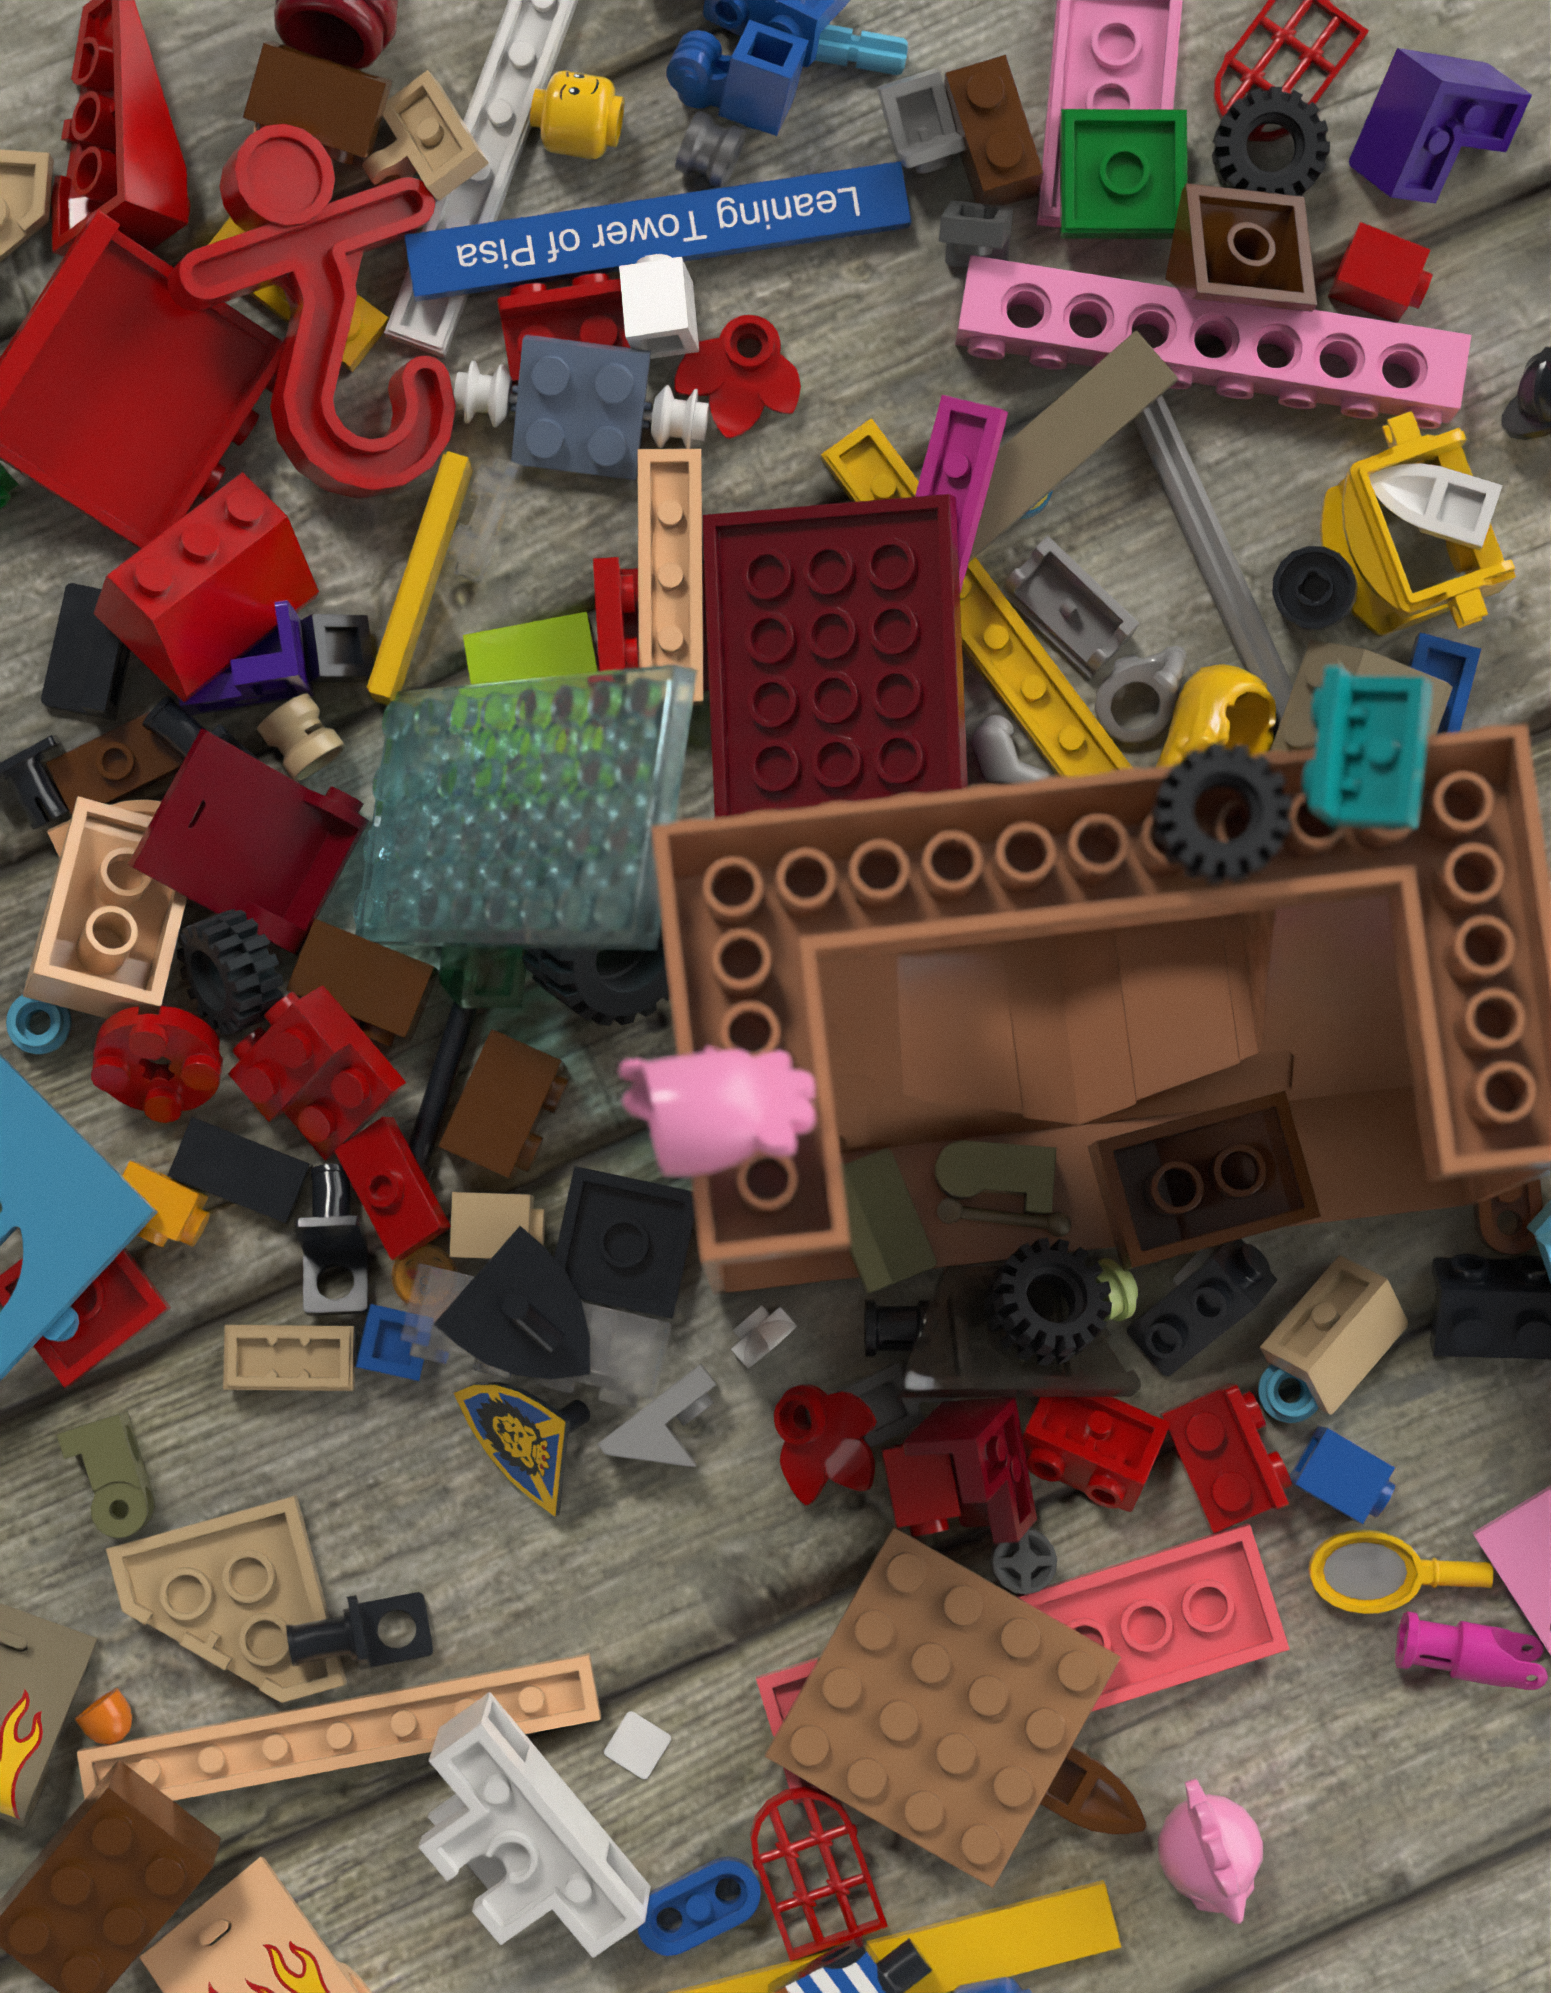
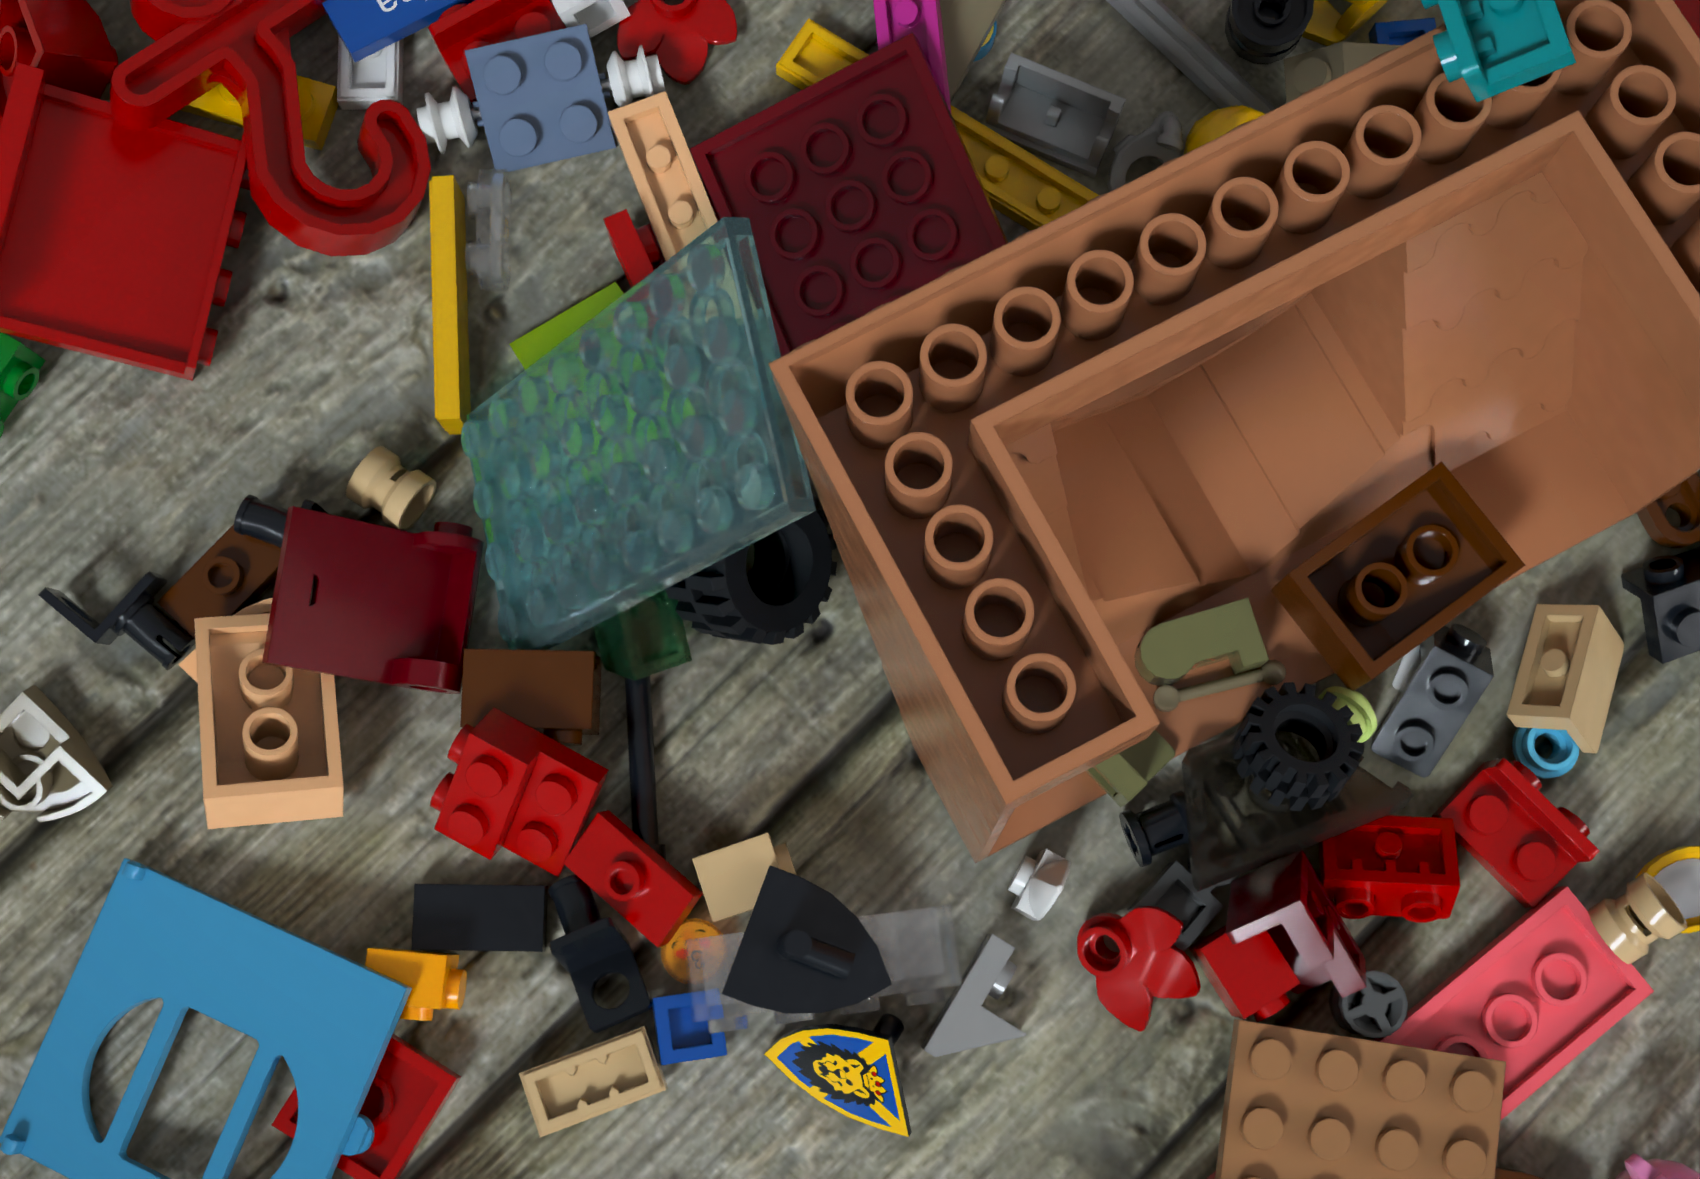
camera: 20 degrees left, 5 degrees down
medium azure plate [6,995,72,1055] -> none
black panel [41,583,131,721] -> none
red plate [91,1006,224,1123] -> none
red slope [93,472,319,703] -> none
black tyre [177,909,284,1035] -> none
dark purple panel [178,600,314,716] -> none
black plate [300,614,374,683] -> none
reddish brown brick [438,1029,570,1180] -> none
black plate [554,1166,696,1319] -> none
bright pink piece [618,1046,815,1177] -> none
black tyre [1152,743,1292,885] -> none
blue brick [1289,1426,1395,1524] -> none
none -> tan wheel [1588,873,1688,964]

